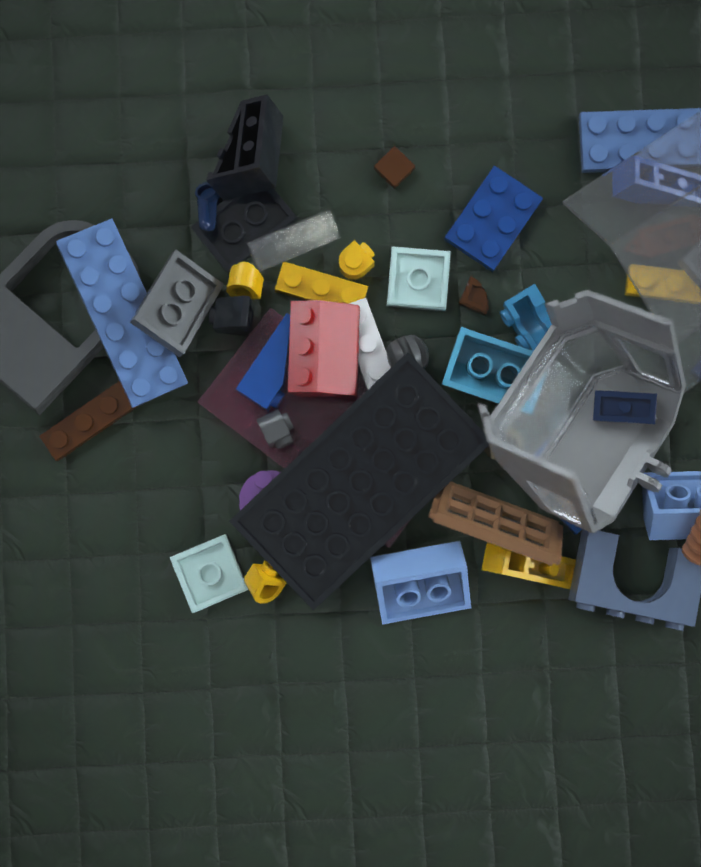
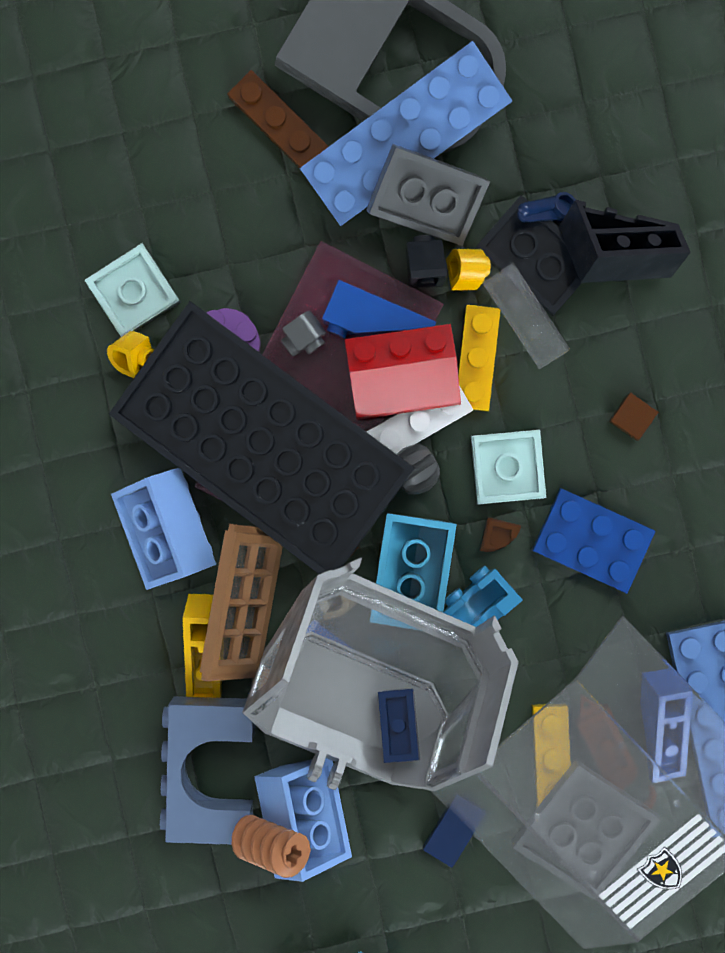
camera: 75 degrees right, 5 degrees up
yellow plate [339,240,375,280] -> none

